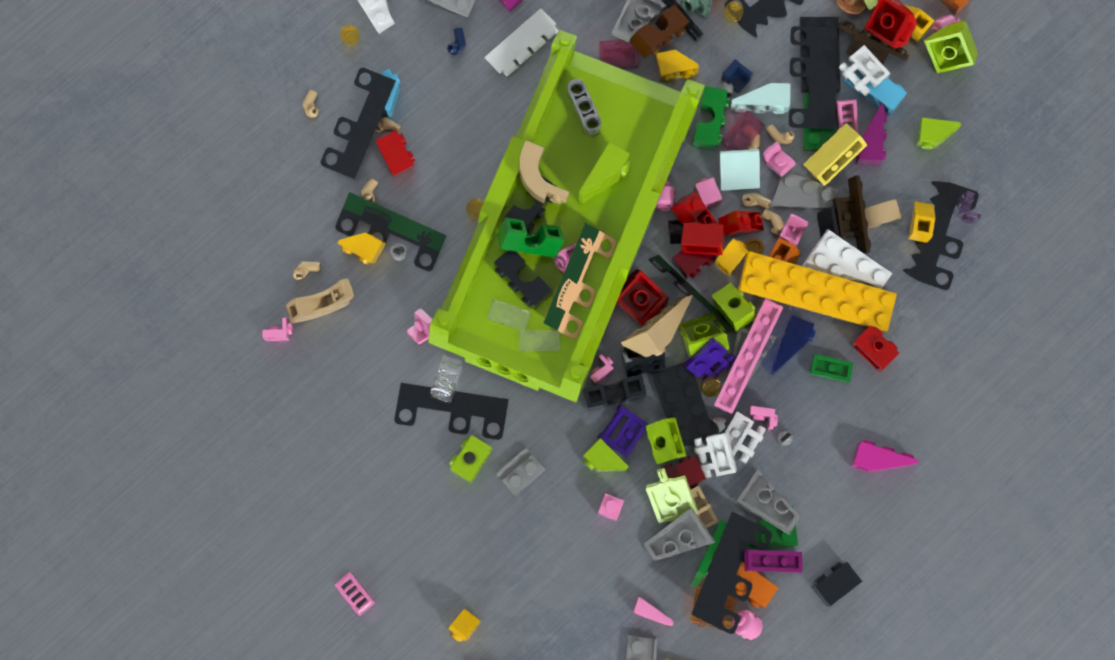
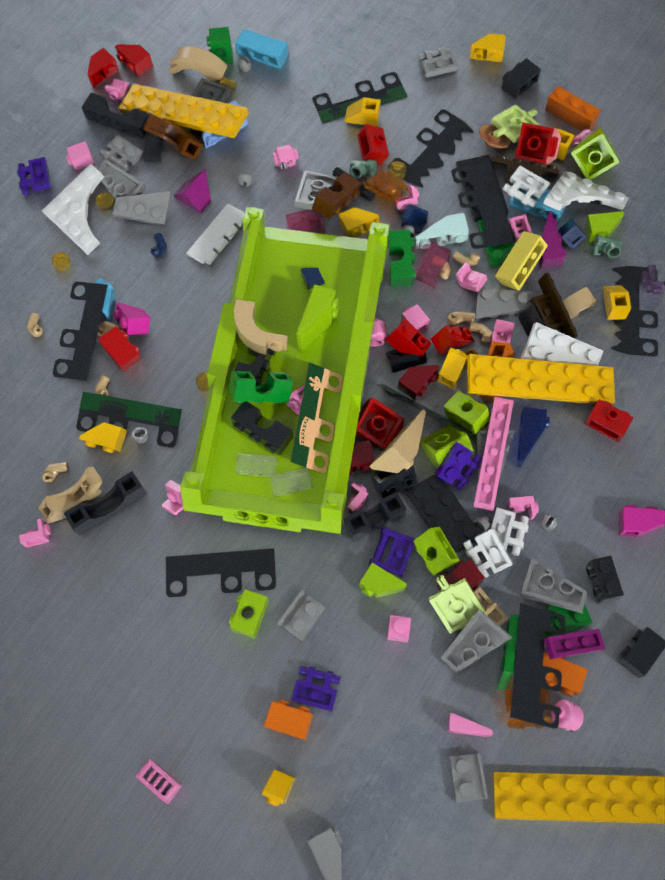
camera: 10 degrees left, 10 degrees down
clear brick [430,355,463,403] -> none
light grey beam [568,79,601,137] -> none
red brick [681,222,726,255] -> none
clear yellow tile [701,377,722,397] -> none
light aqua tile [719,149,760,191] -> none
green plate [810,354,854,383] -> none
none -> black arch [63,471,147,535]
none -> dark pink slope [113,303,150,335]
none -> orange brick [264,699,313,741]
none -> dark purple plate [291,666,341,712]
none -> dark blue slope [300,268,325,290]
none -> dark red slope [349,440,375,476]
none -> clear orange plate [365,170,408,203]
none -> bright pink bracket [393,184,419,211]
none -> white plate [543,171,629,211]
none -> dark blue panel [558,218,587,249]
none -> black brick [586,556,624,604]
none -> sand green plate [591,235,623,258]

